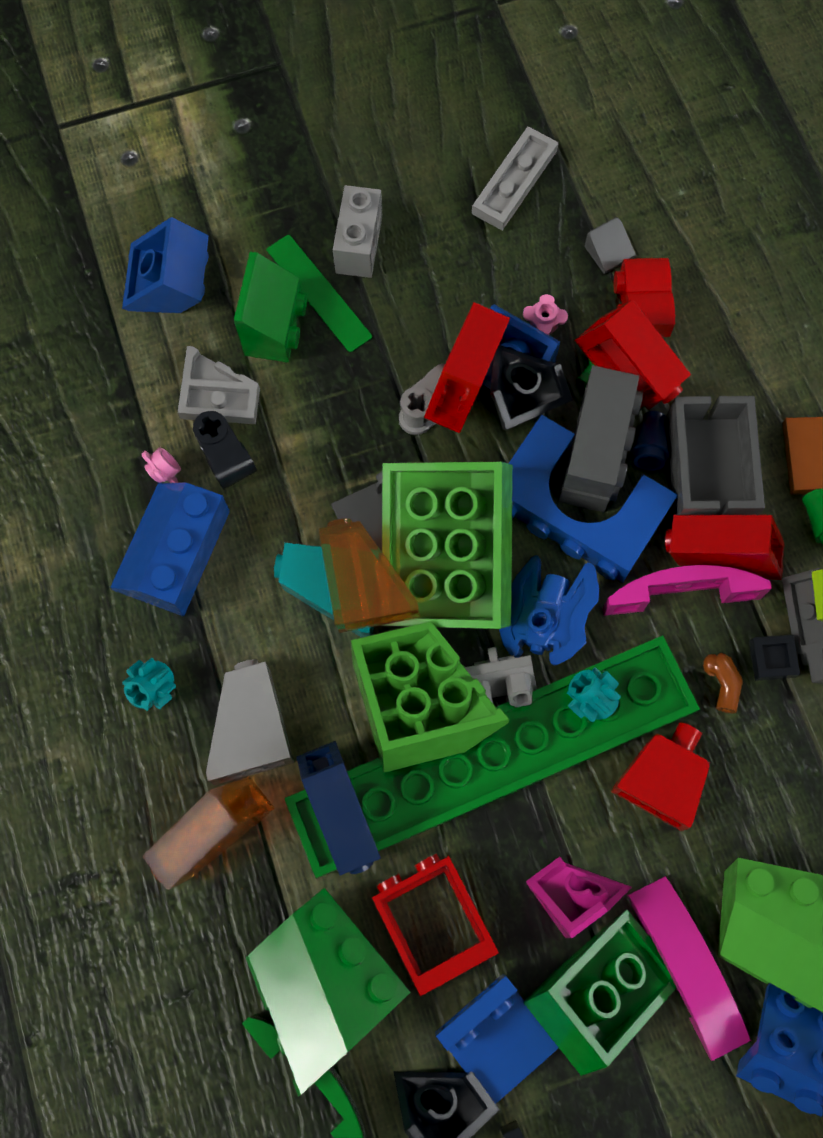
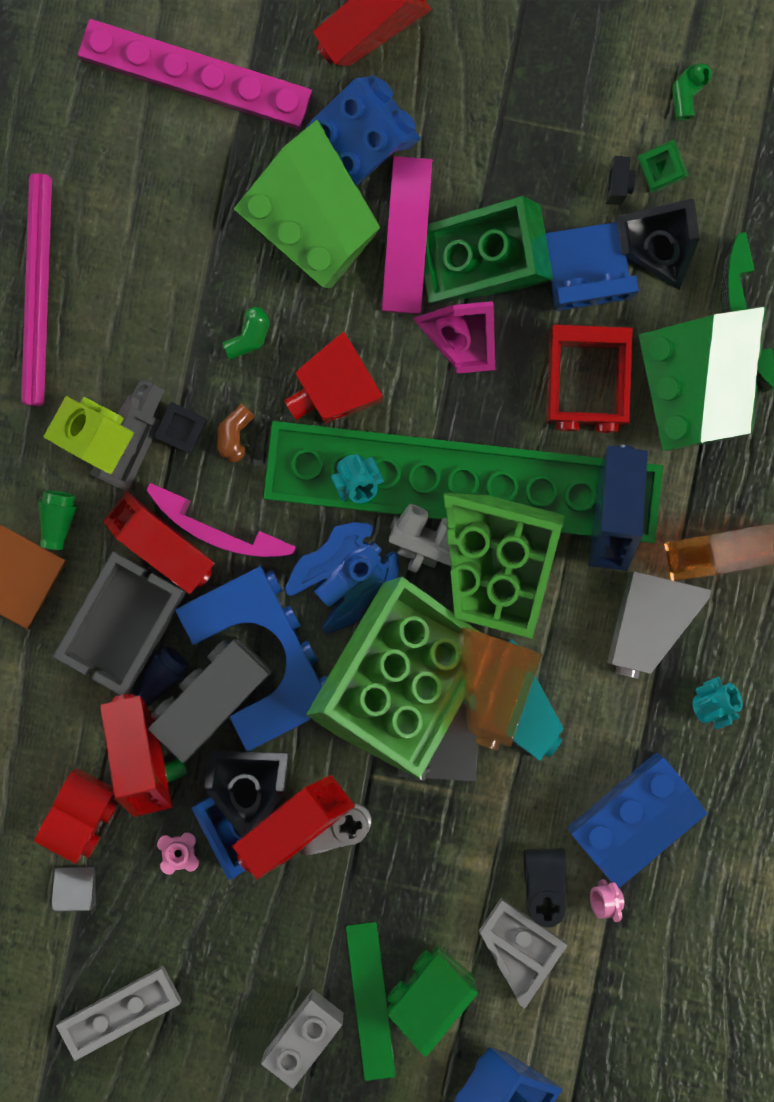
camera: 155 degrees left, 15 degrees up
none -> green arm [222,307,270,360]

